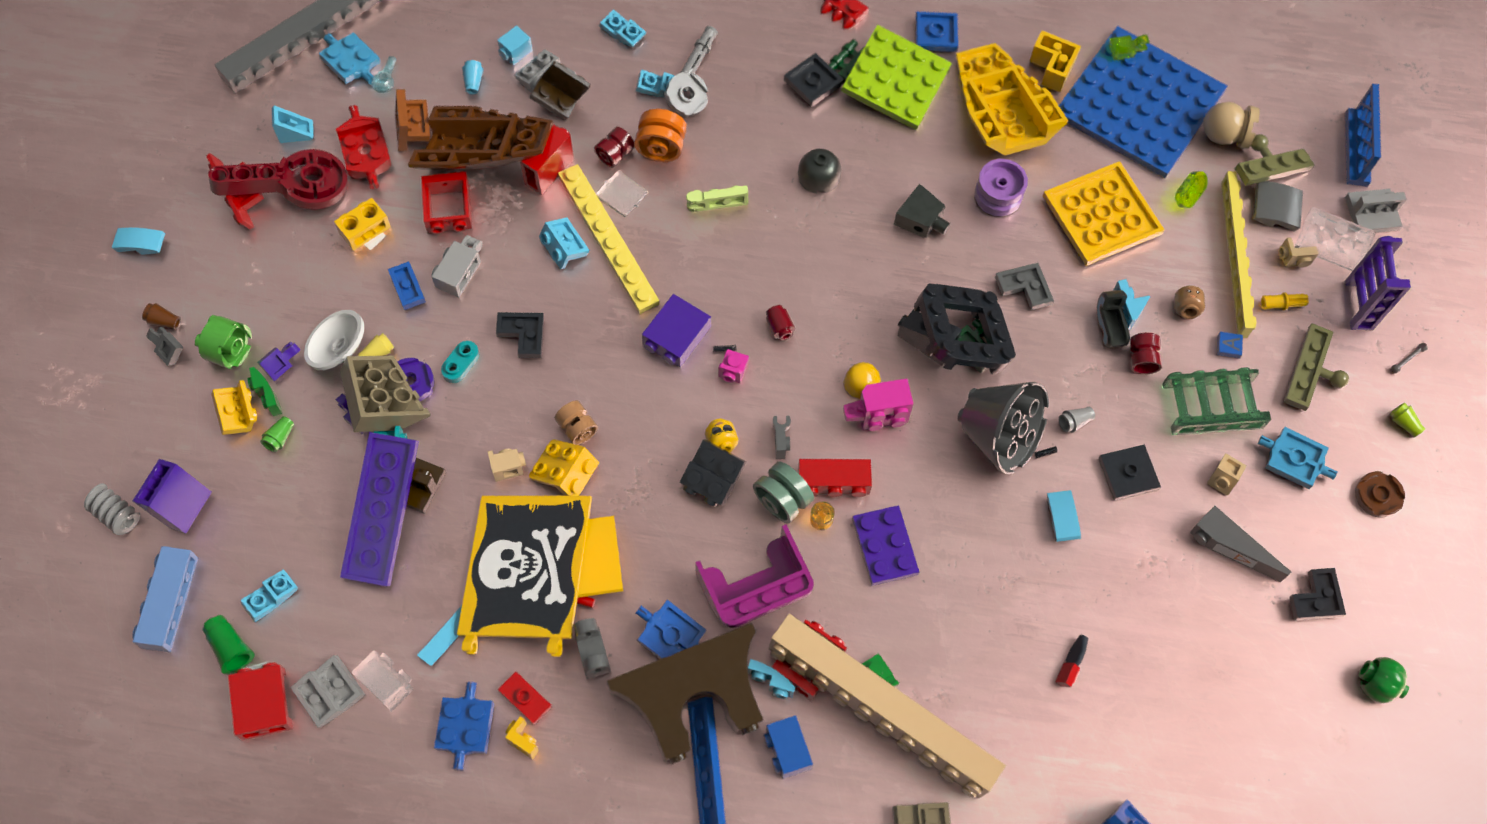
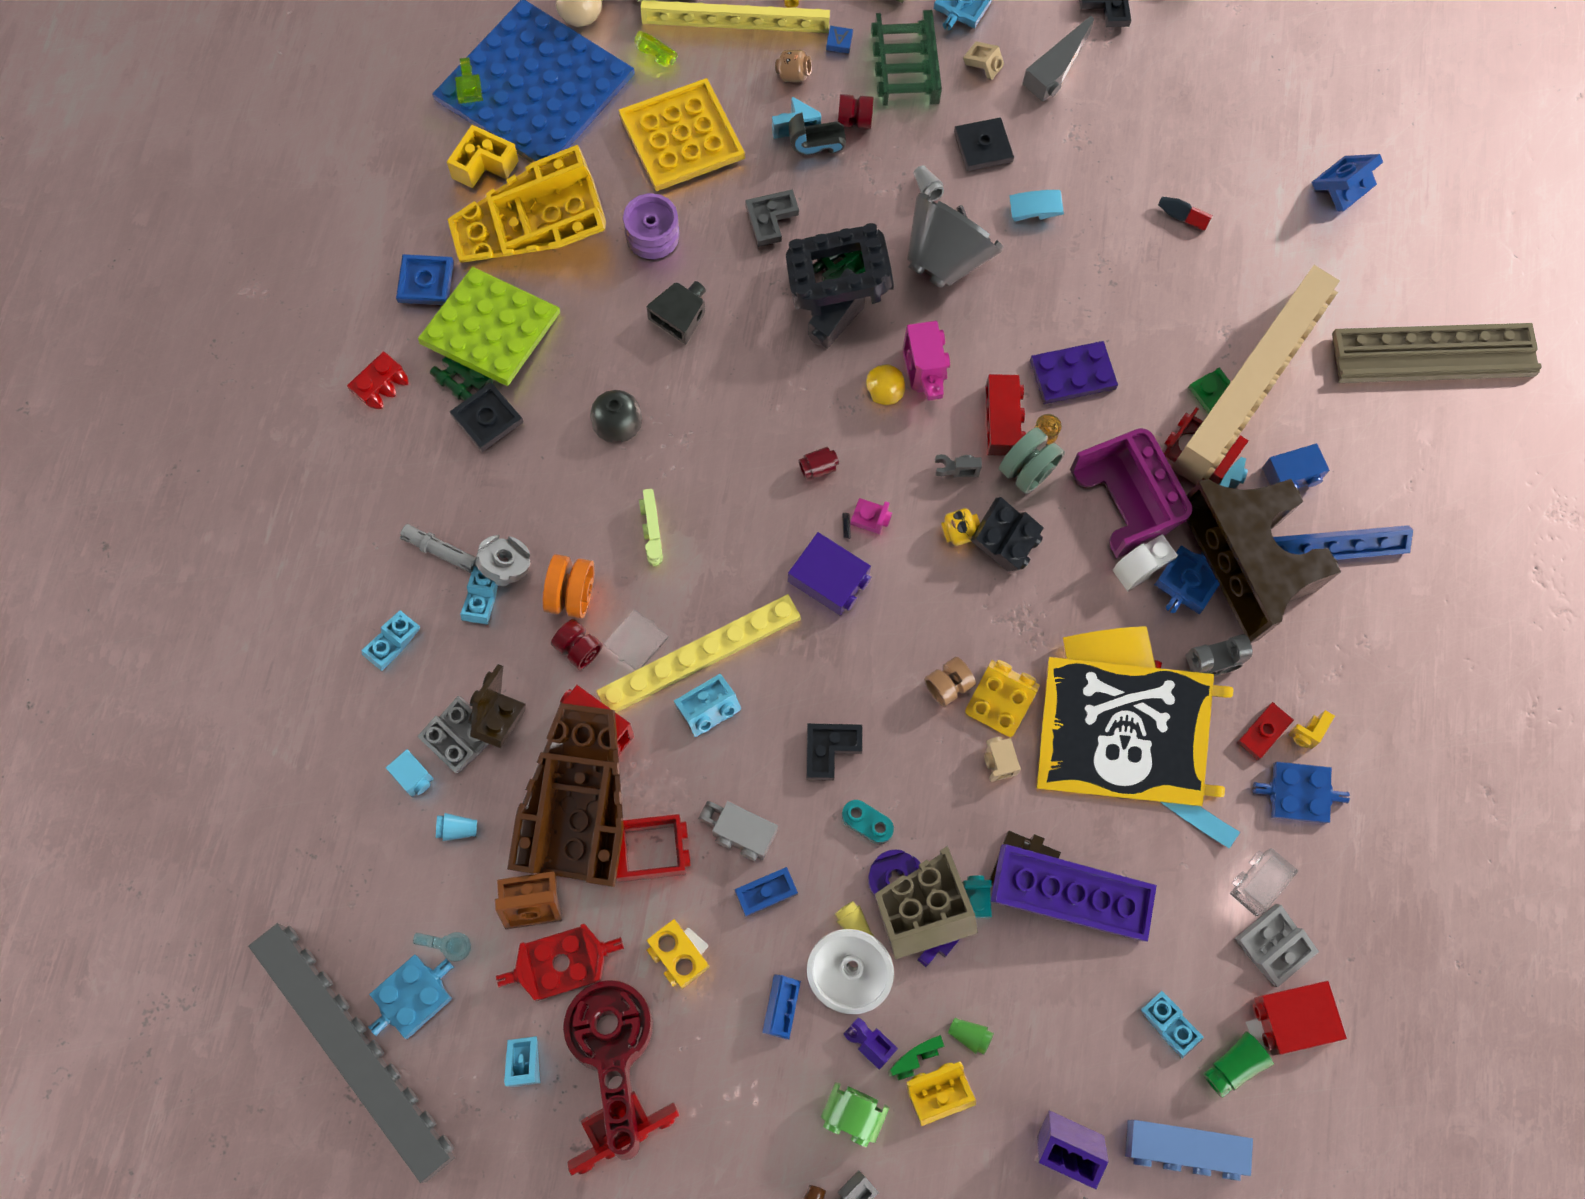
camera: 90 degrees left, 5 degrees up
none -> blue plate [762,974,801,1039]
none -> white brick [1112,534,1178,592]

